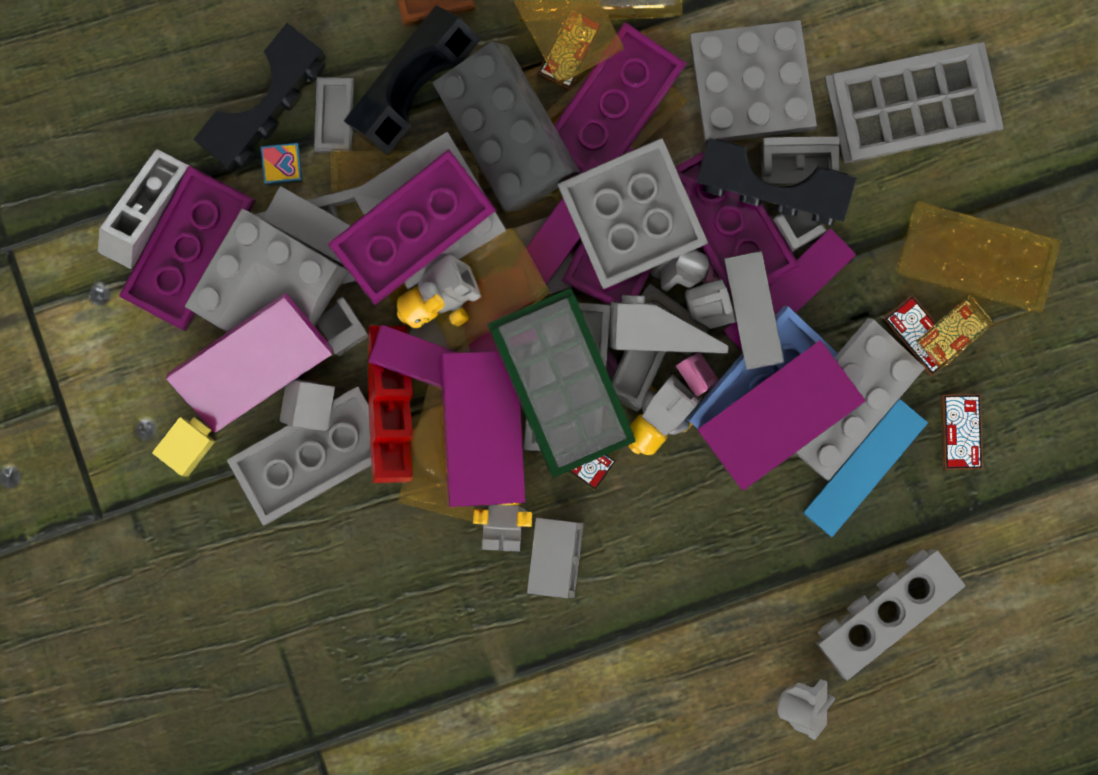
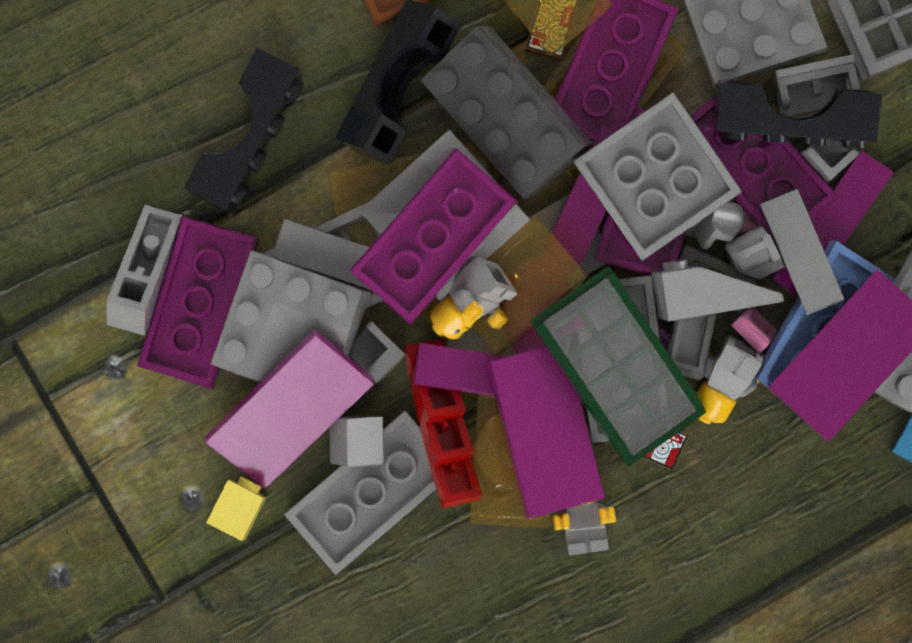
camera: 10 degrees left, 0 degrees up
tile [261,143,303,185] -> none
light grey tile [314,77,355,154] -> none
light grey hinge [527,518,584,598] -> none

